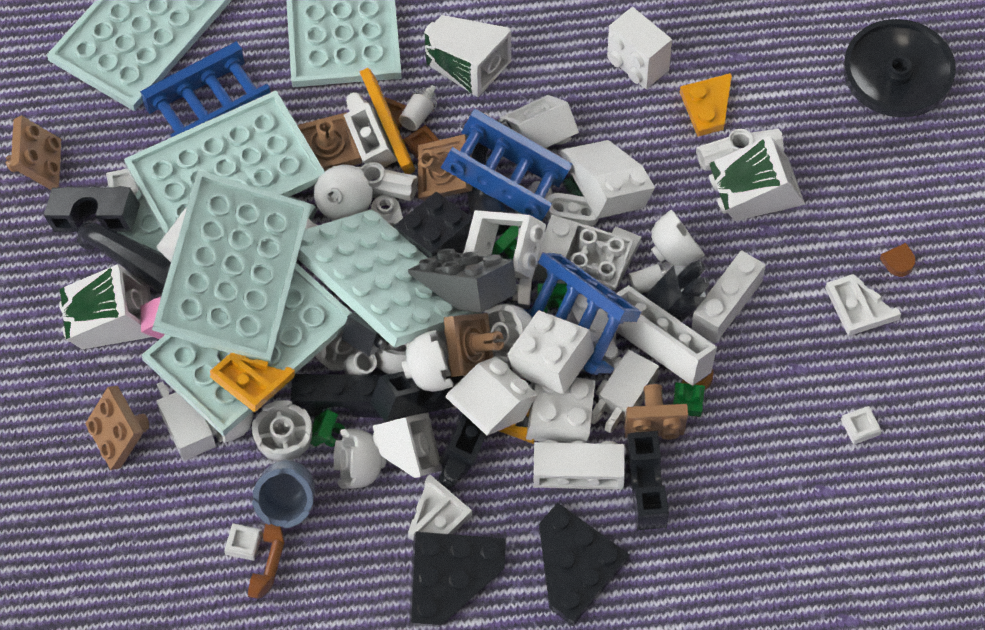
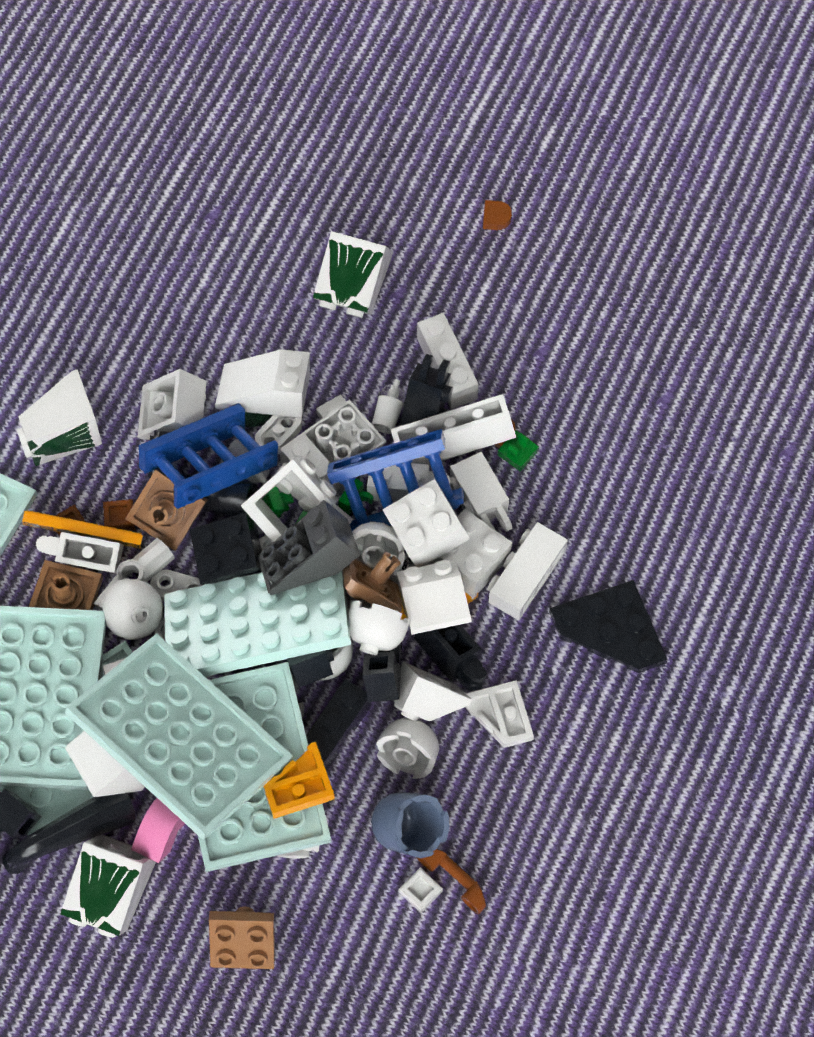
camera: 60 degrees left, 5 degrees up
white hinge [157,381,217,461] -> none
white cylinder [252,400,312,461] -> none
green tile [310,409,345,447] -> none
white piece [343,351,377,375] -> none
white piece [399,85,437,131] -> none
black plate [409,531,506,627] -> none
white brick [607,6,672,89] -> none
medium nougat plate [624,384,688,440] -> none
black arch [626,431,669,531] -> none
white cylinder [651,210,705,266] -> none
light orange wing [680,73,732,137] -> none
white piece [696,129,784,171] -> none
white wing [825,274,901,336] -> none
white tile [841,406,882,445] -> none
black dish [843,19,956,117] -> none

